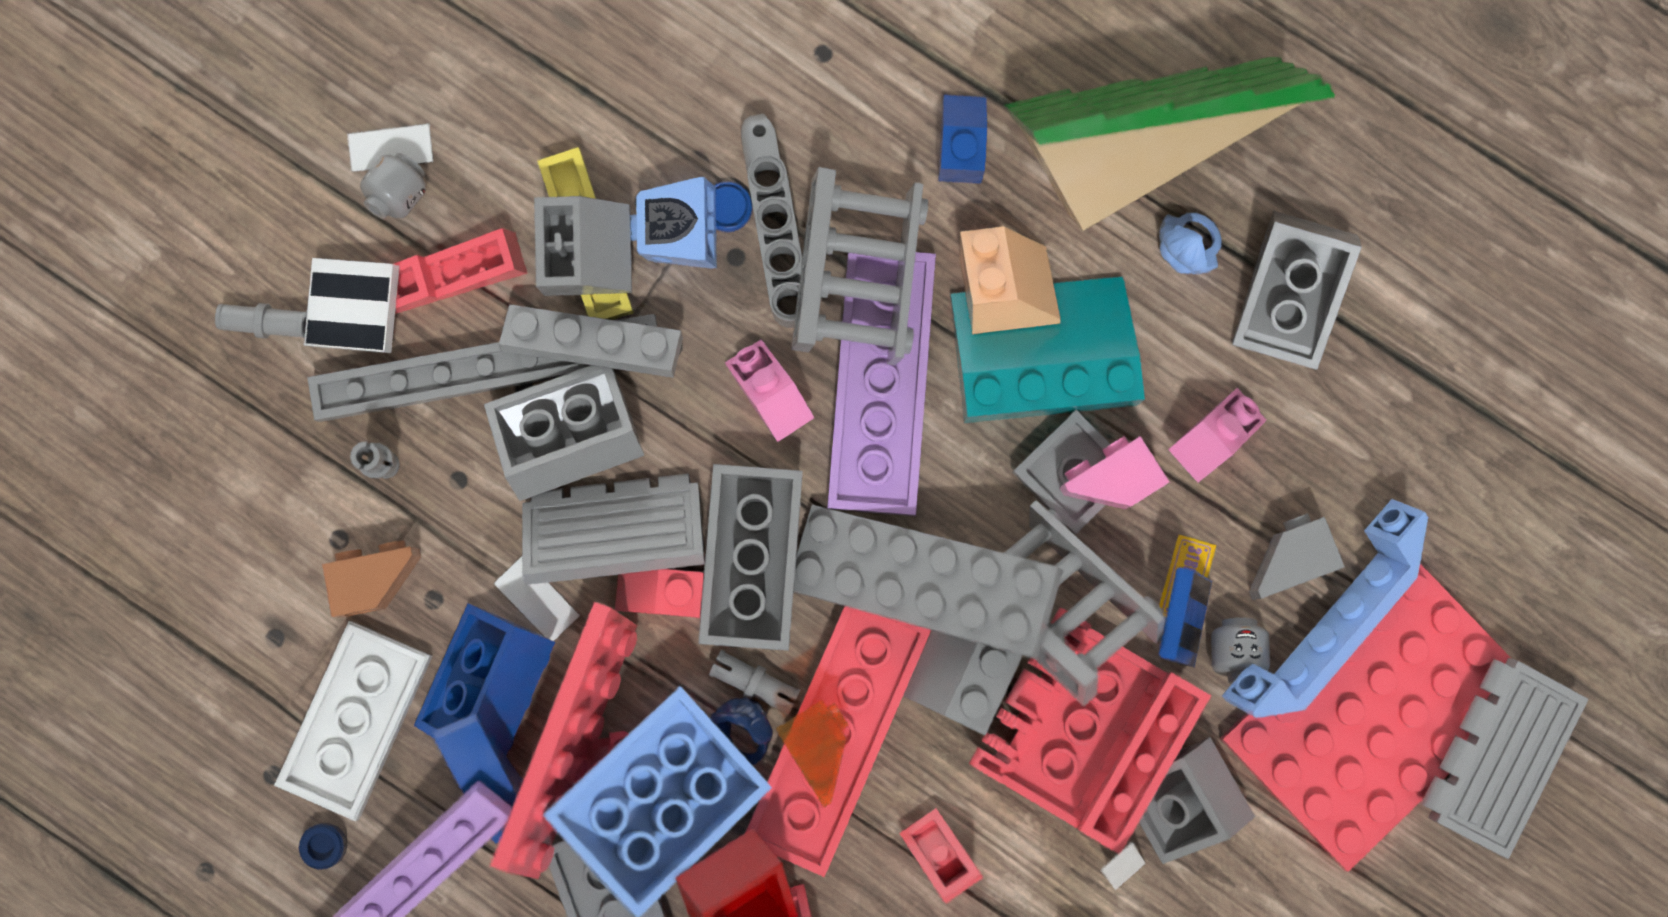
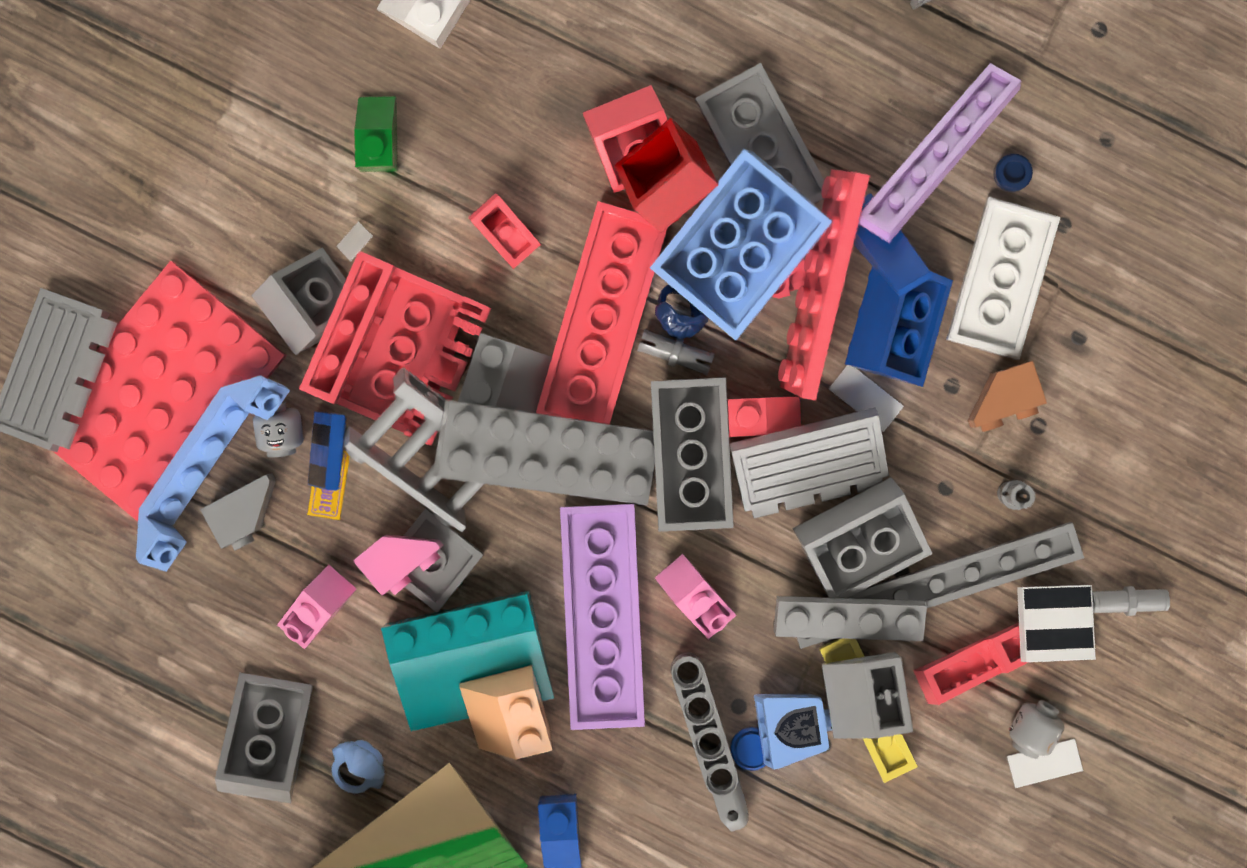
camera: 175 degrees right, 5 degrees up
clear orange slope [776,699,849,808] -> none
light grey fence [791,167,928,365] -> none

